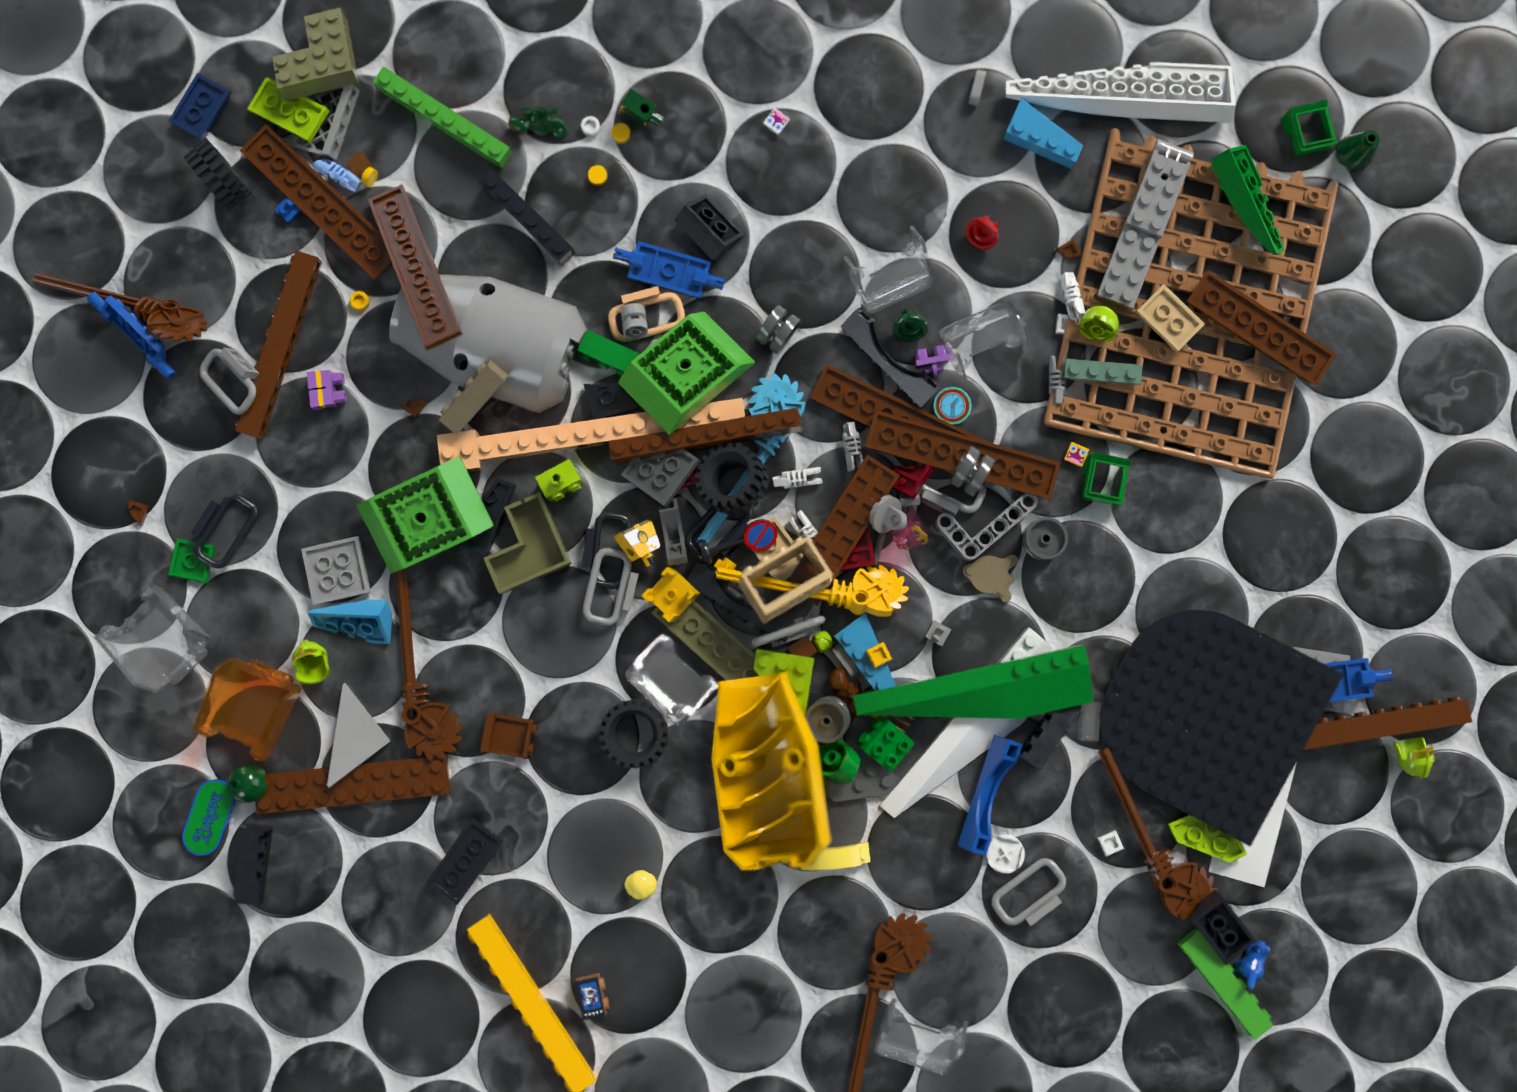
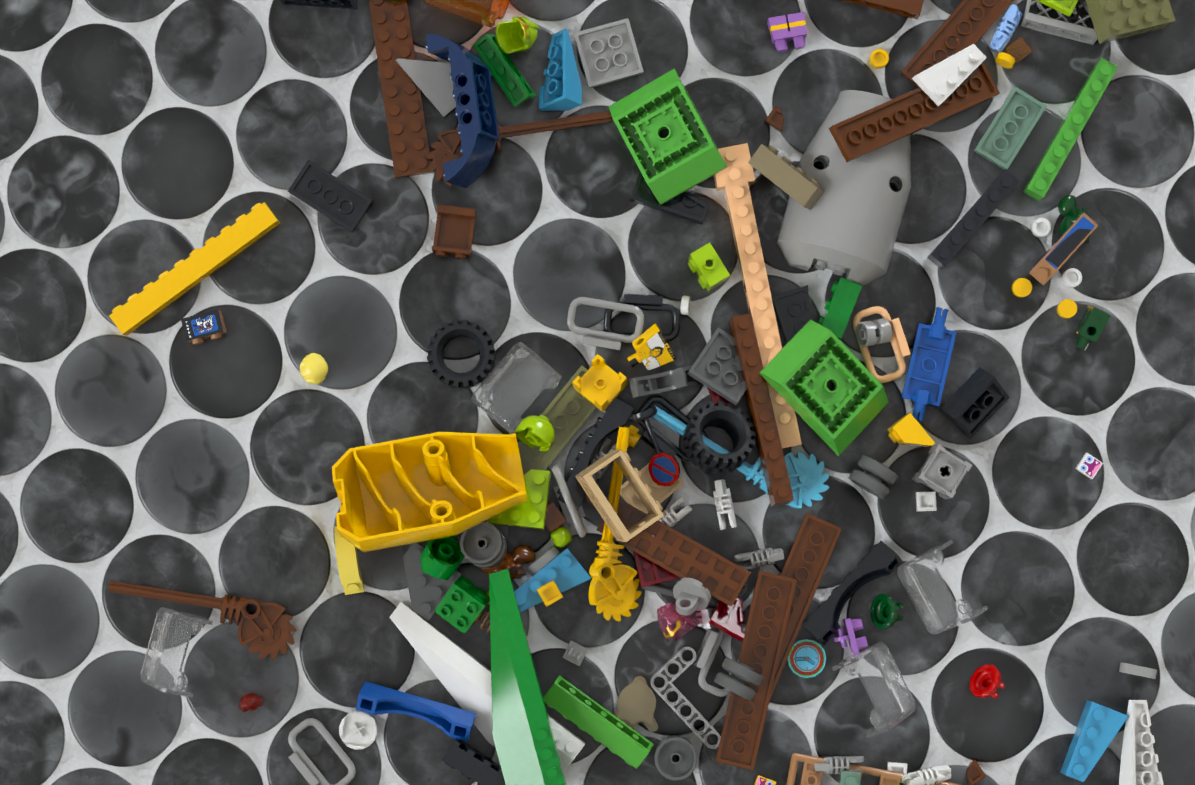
camera: 90 degrees right, 0 degrees up
olive piece [484,492,572,594] -> none
none -> clear red plate [239,693,263,712]
none -> dark blue slope [426,34,500,188]
none -> green fence [473,34,536,107]
none -> lime cylinder [515,415,555,452]
none -> bright green brick [543,675,653,769]
none -> white tile [680,295,691,315]
none -> yellow slope [887,413,935,447]
none -> white wing [912,44,987,106]
none -> light grey container [912,444,972,499]
none -> white tile [915,491,937,512]
none -> sand green plate [974,86,1047,170]
none -> slope [1029,213,1098,286]
none -> white tile [1031,218,1051,238]

